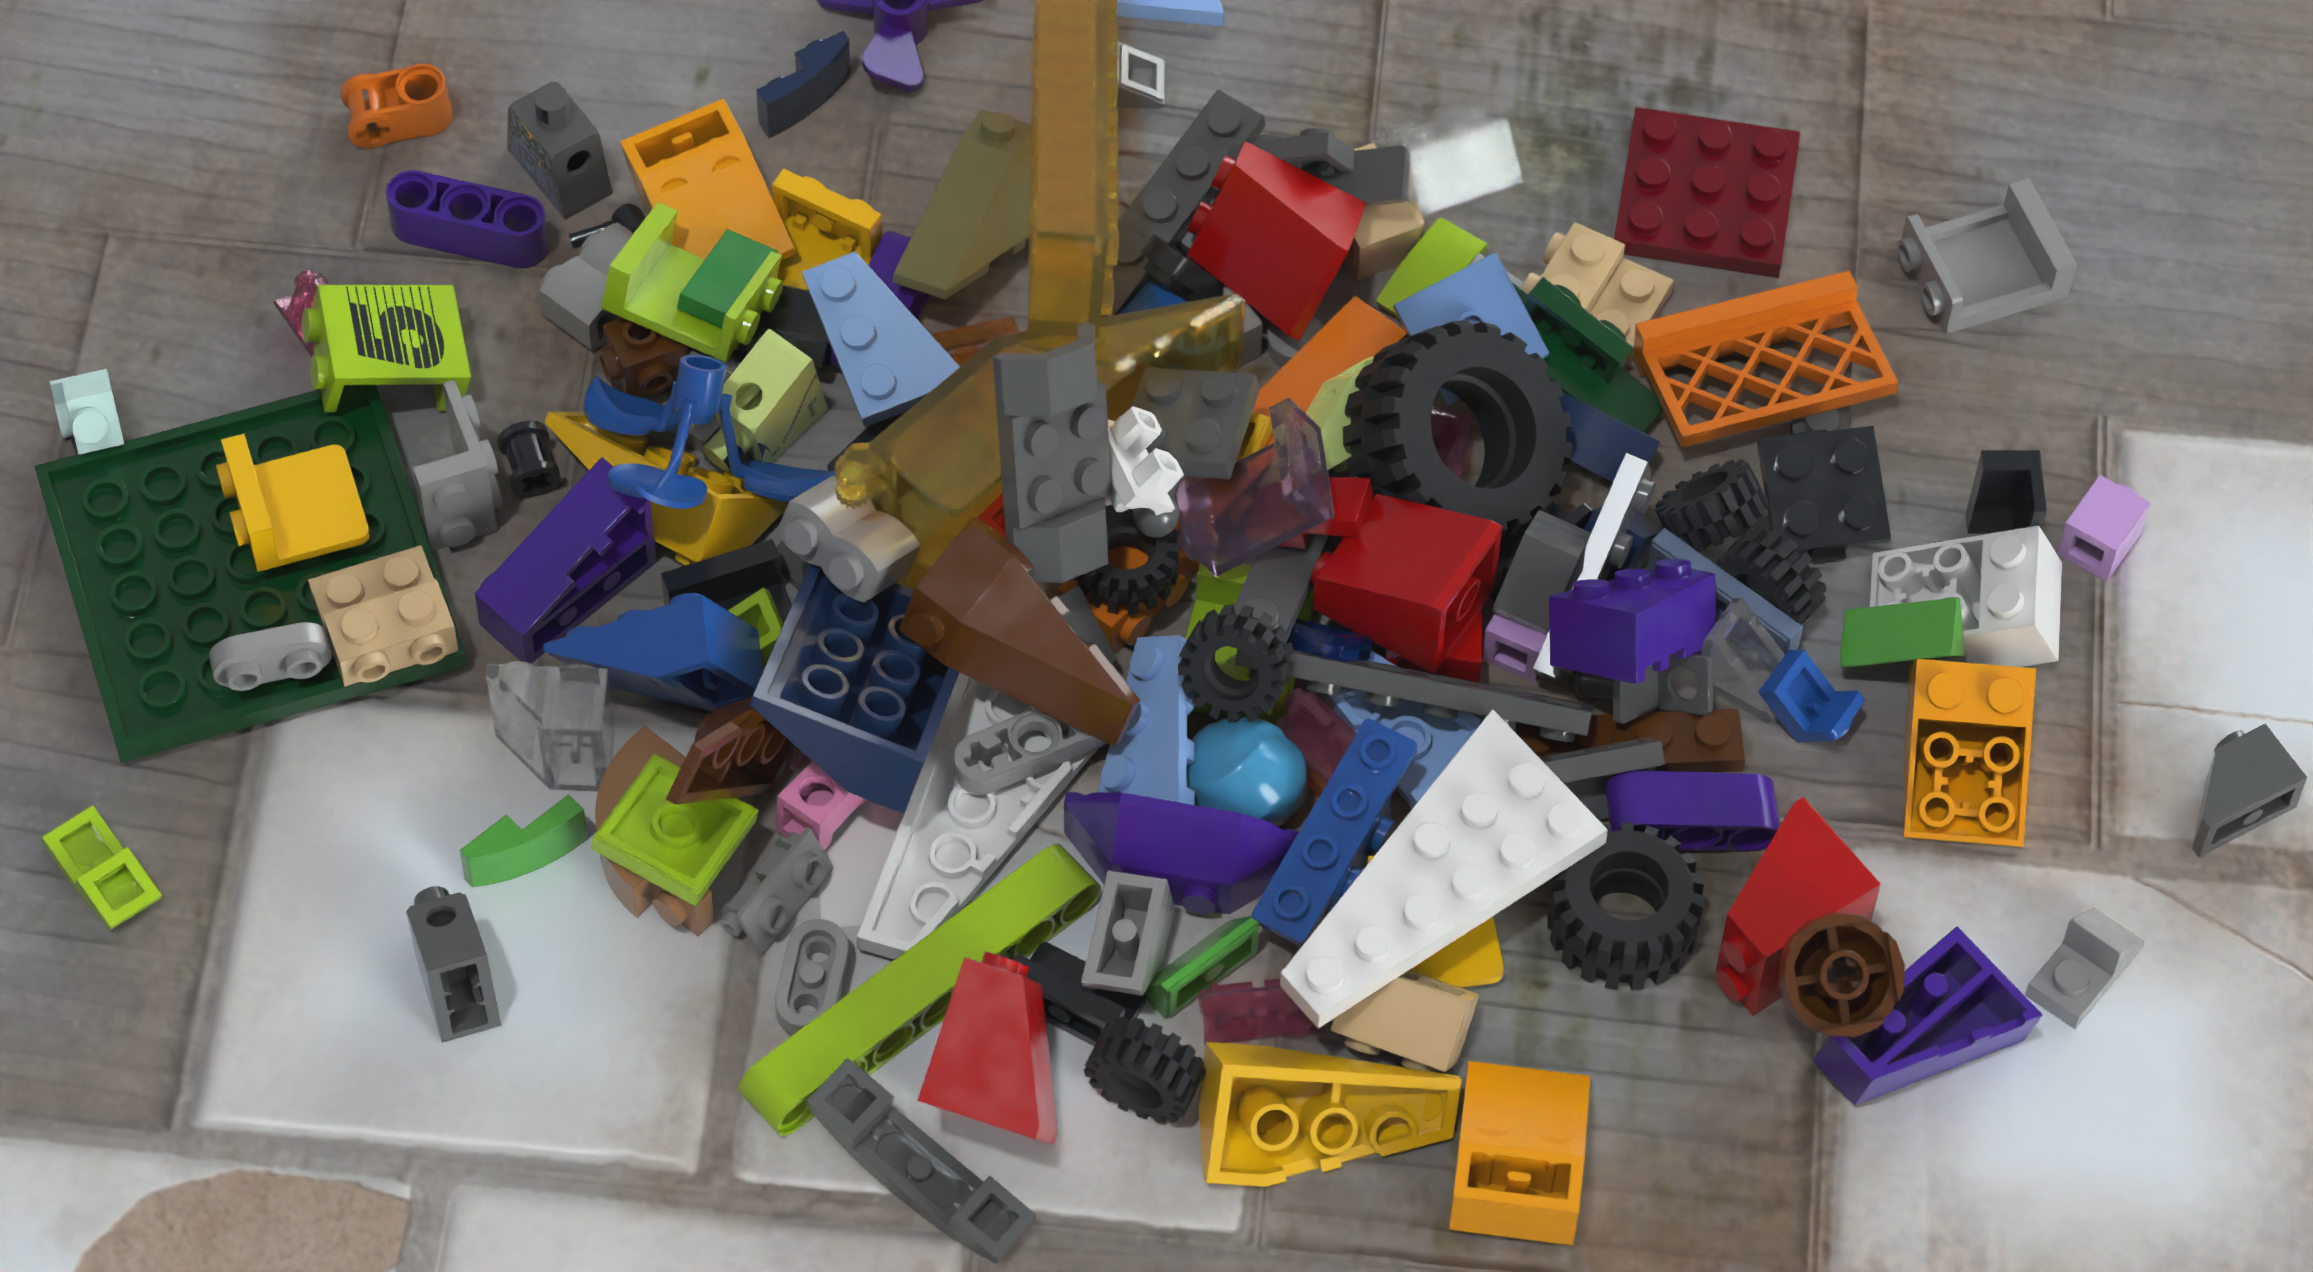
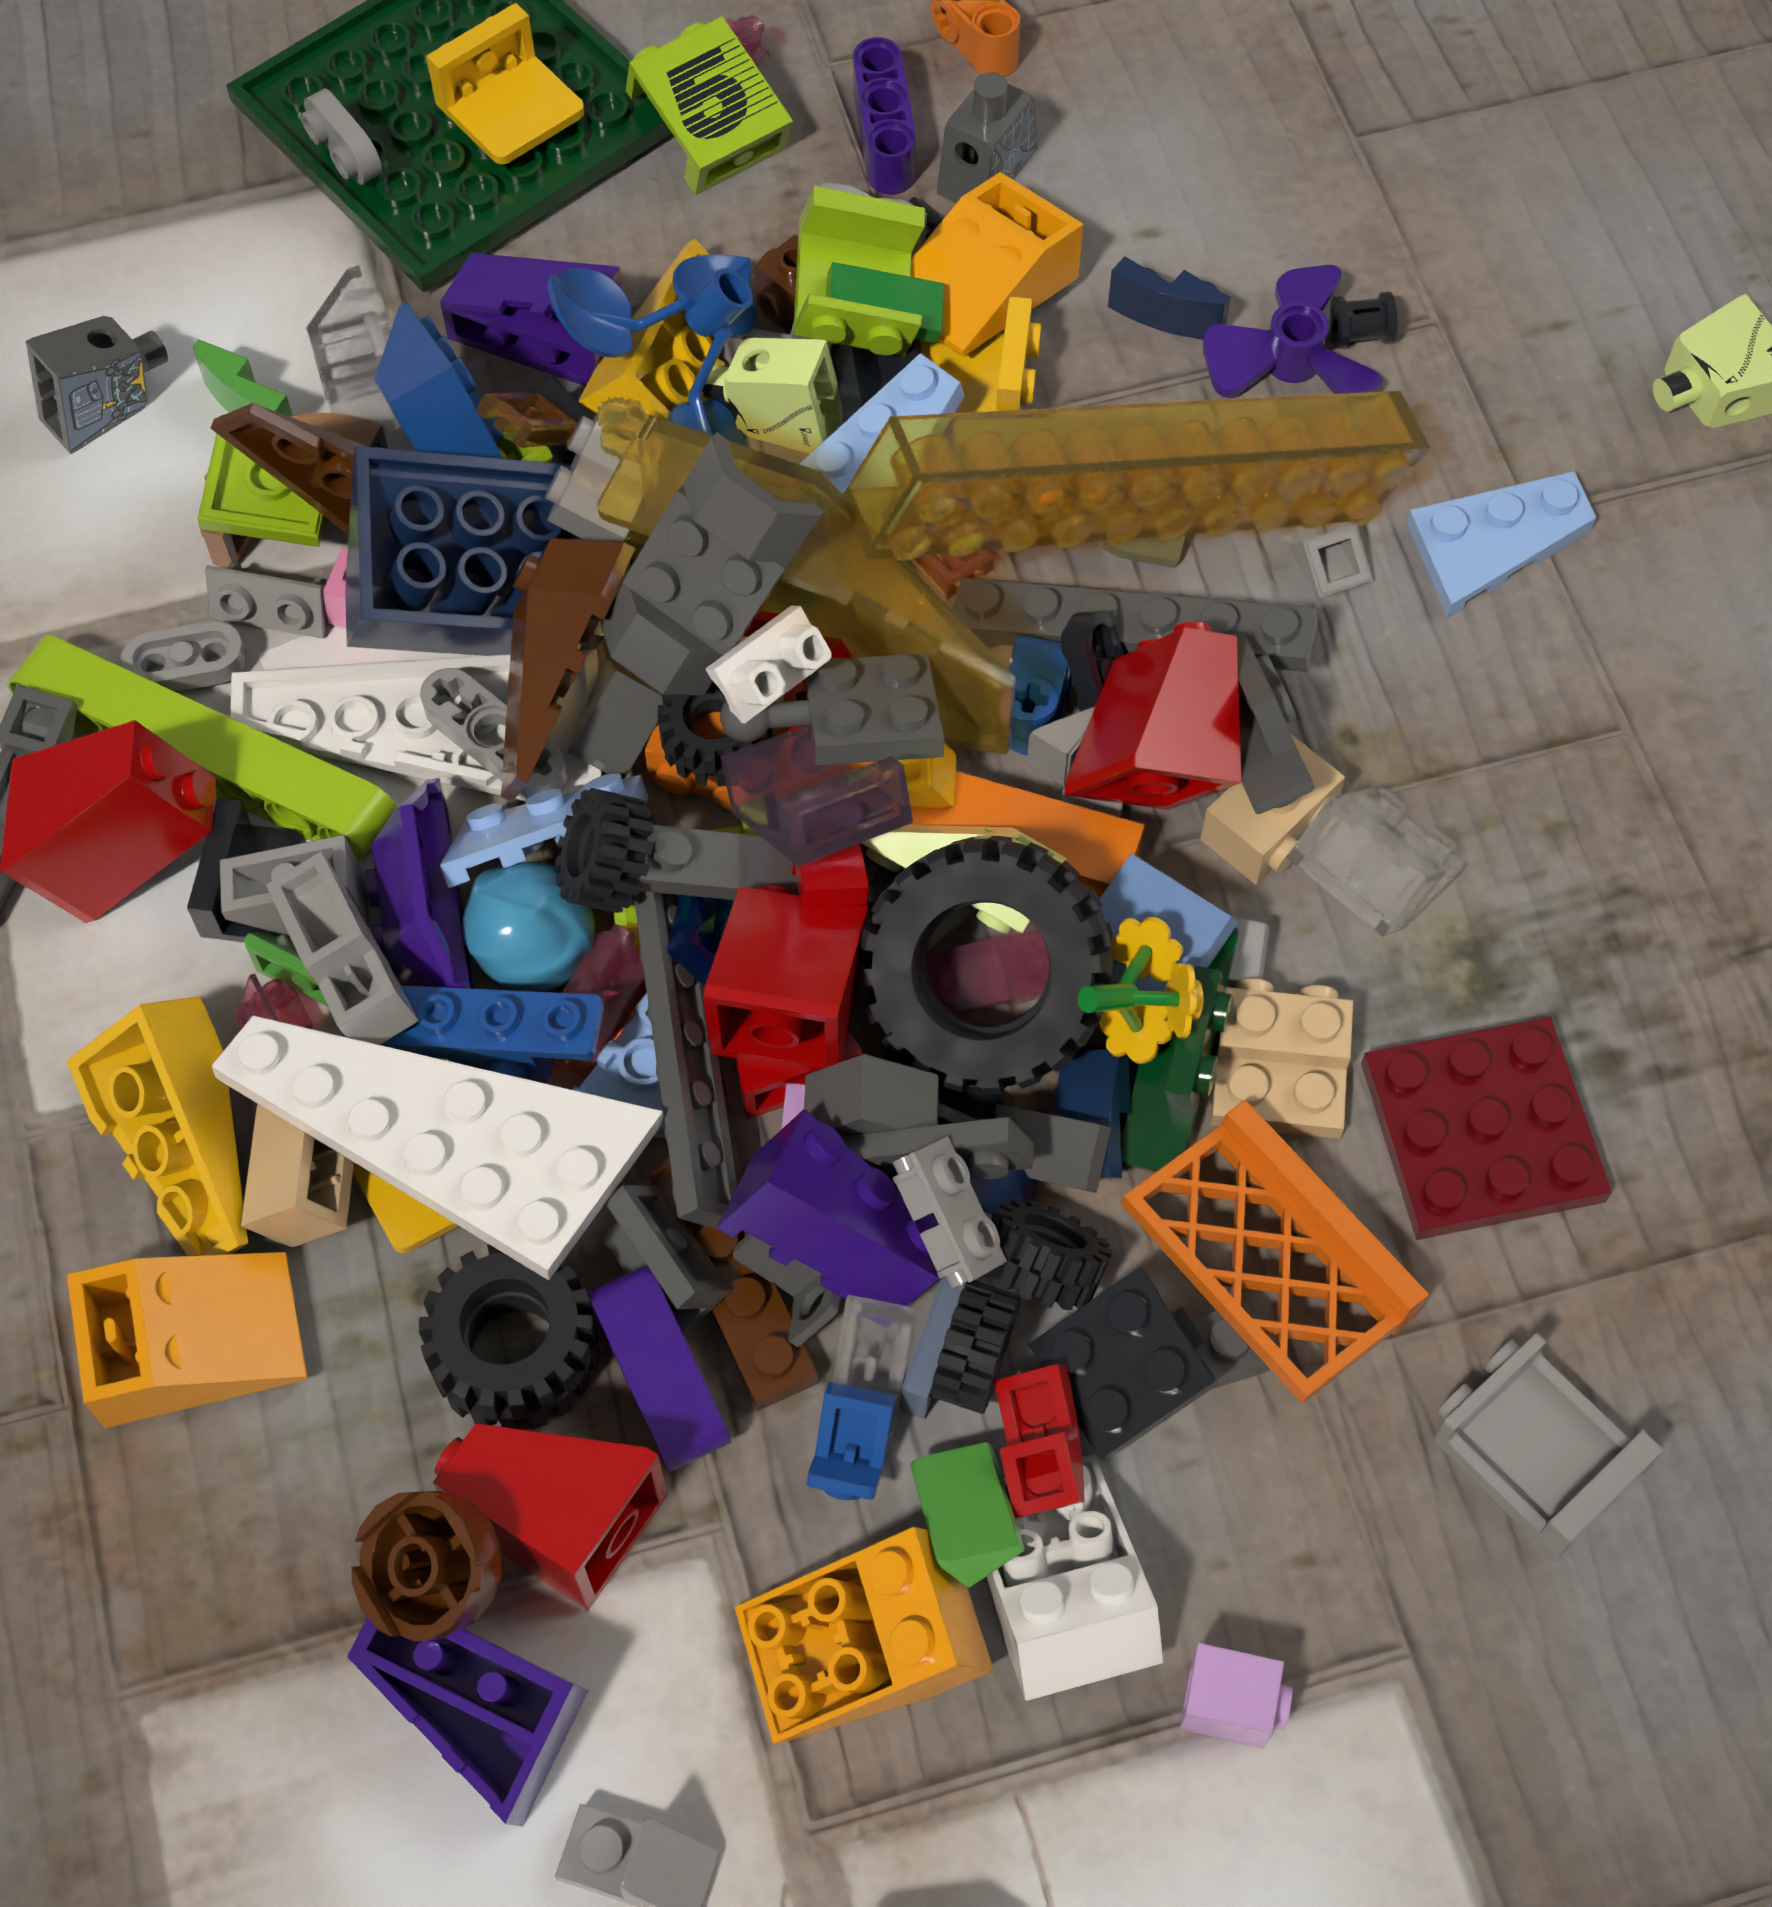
camera: 70 degrees right, 5 degrees up
lime slope [41,805,162,931] -> none
tan plate [308,545,458,686] -> none
light grey bracket [413,380,503,551] -> none
black bush [497,420,561,498] -> none
black tyre [1084,1017,1206,1123] -> none
lime slope [1375,217,1489,319] -> none
black panel [1965,450,2046,534] -> none
none -> light grey slope [266,851,419,1045]
none -> clear orange tile [475,392,577,448]
none -> light grey hinge [892,1136,1007,1288]
none -> dark grey tile [994,1103,1111,1193]
none -> red slope [994,1364,1085,1518]
none -> yellow plant [1077,917,1203,1064]

